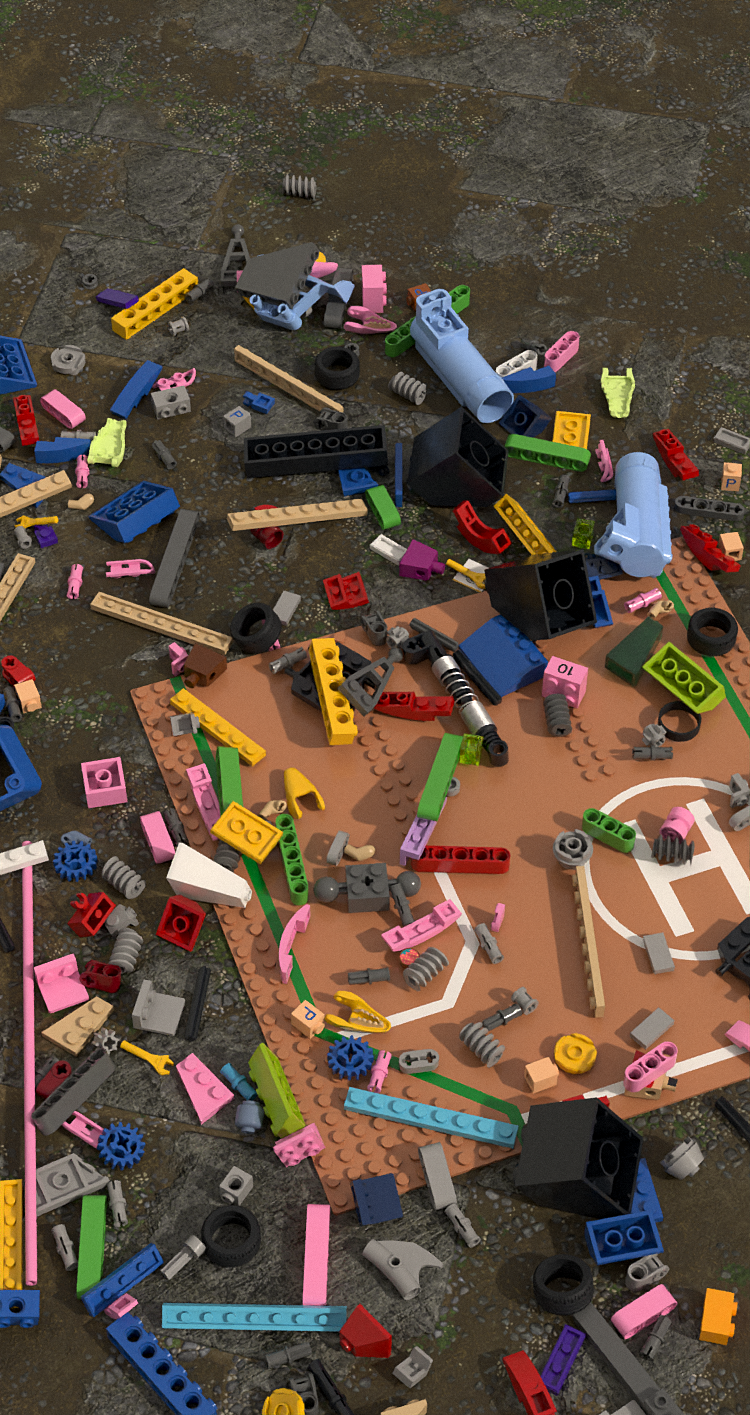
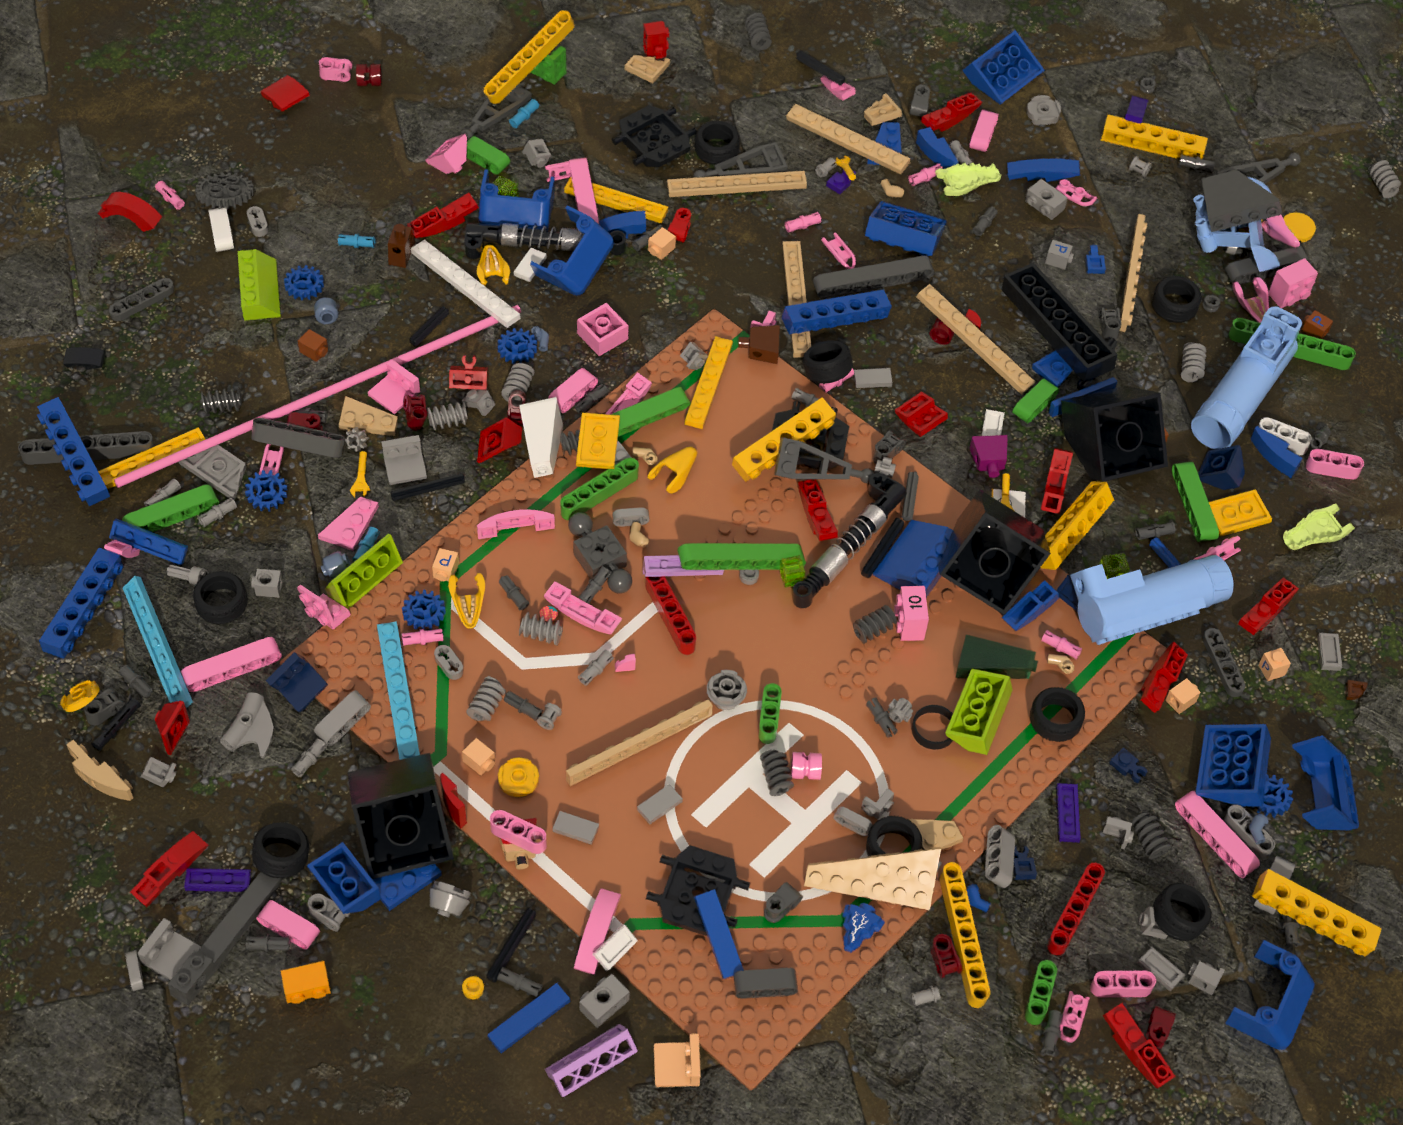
camera: 60 degrees right, 5 degrees up
none -> dark red piece [507,390,526,425]
none -> blue brick [781,290,892,334]

